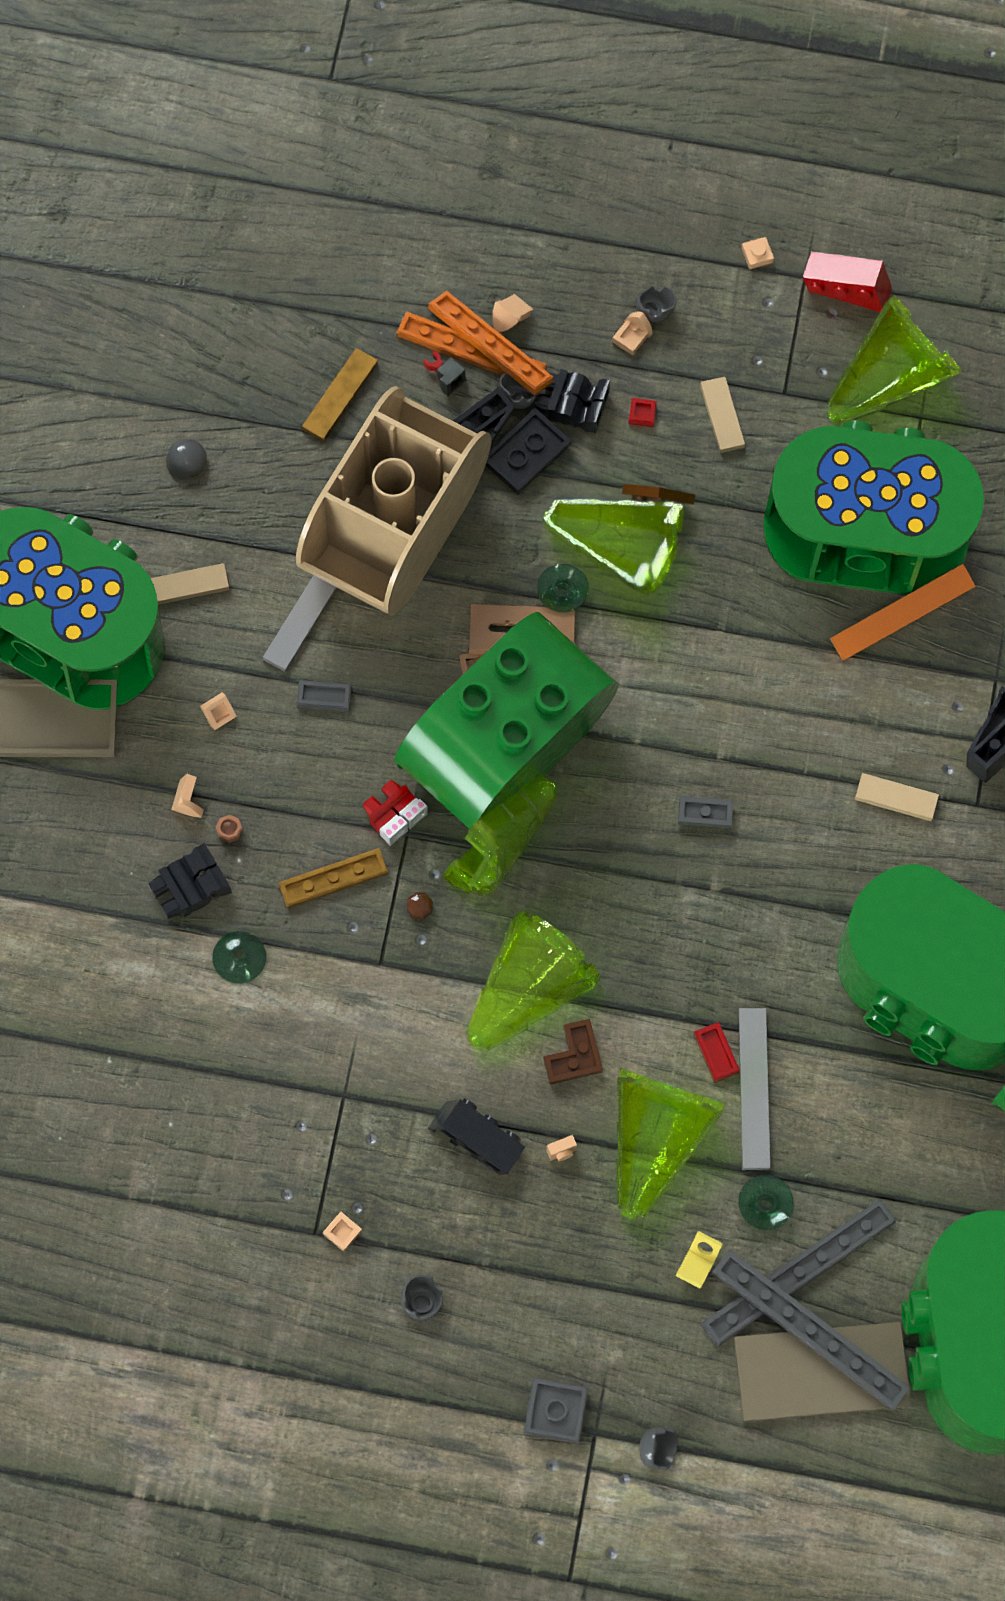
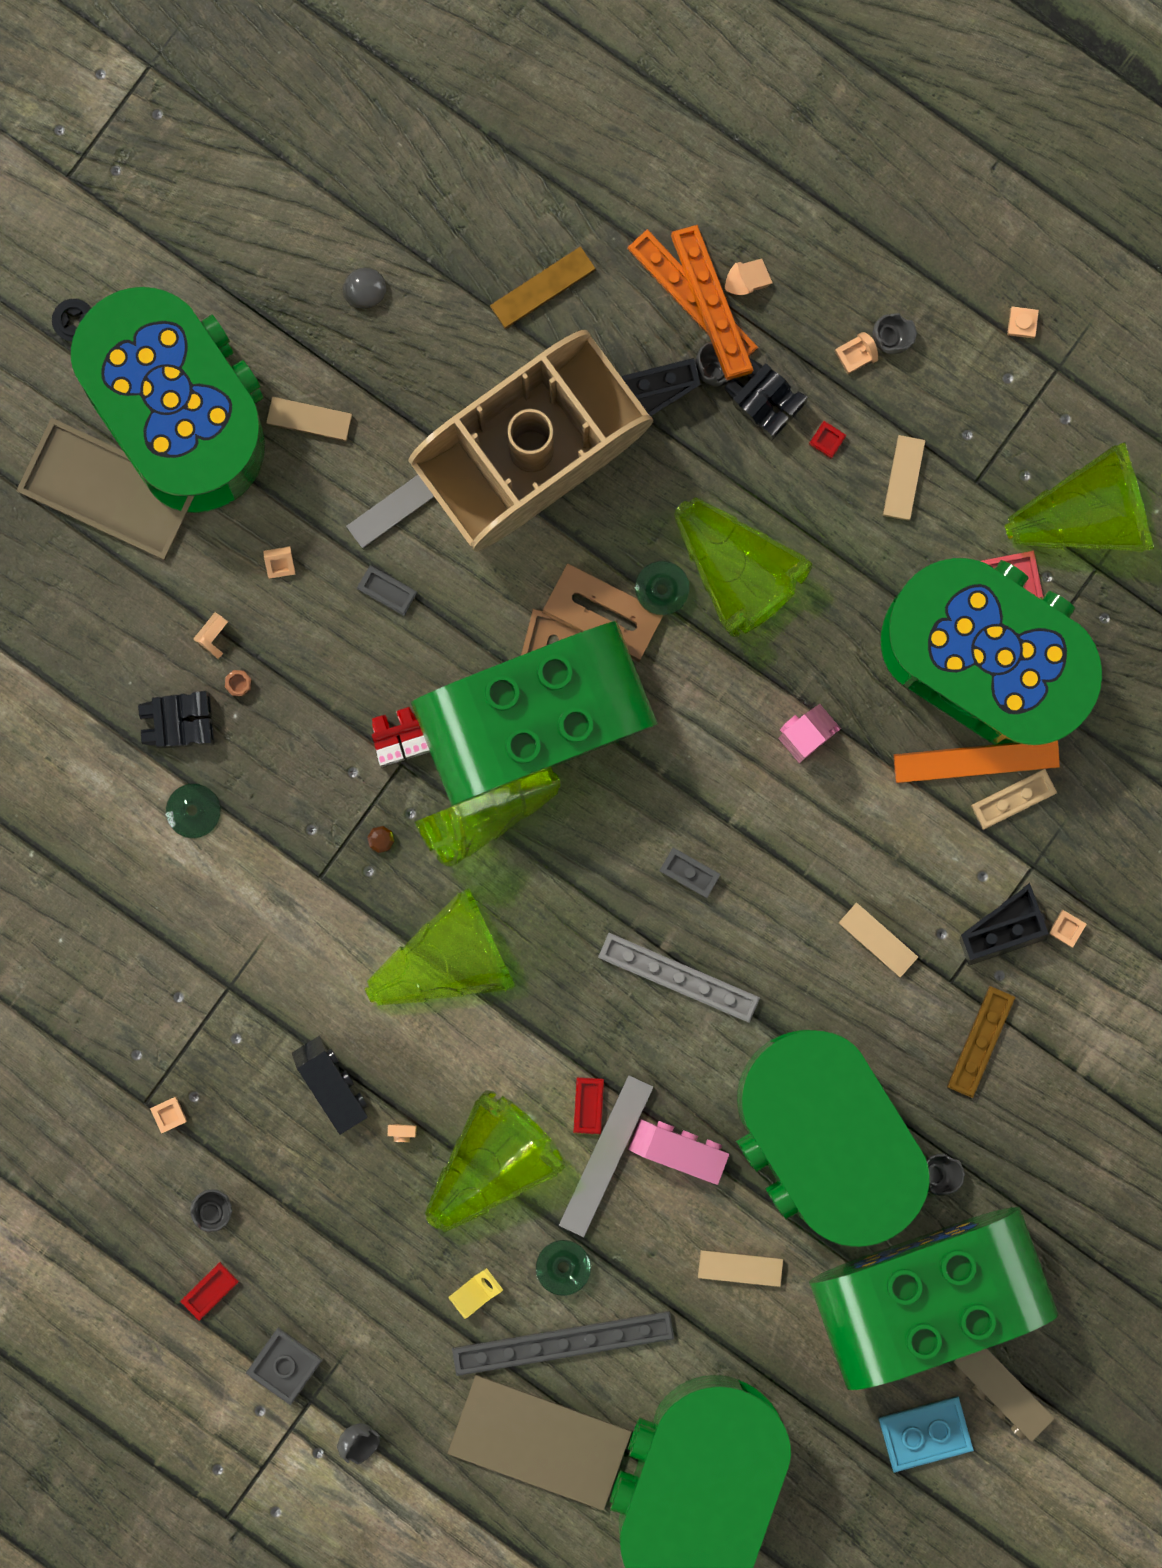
camera: 25 degrees right, 15 degrees up
pearl gold tile [278,848,388,909] -> none
pearl dark grey piece [423,351,466,396] -> none
black plate [486,408,572,494] -> none
reddish brown plate [543,1019,603,1085] -> none
reddish brown plate [622,484,696,508] -> none
dark grey plate [712,1249,910,1411] -> none
wedge [803,252,892,313] -> none
none -> red tile [180,1262,240,1321]
none -> light grey tile [598,933,760,1023]
none -> bright pink wedge [628,1119,729,1185]
none -> tan tile [698,1250,783,1287]
none -> bright pink wedge [778,704,841,763]
none -> tan tile [971,769,1057,830]

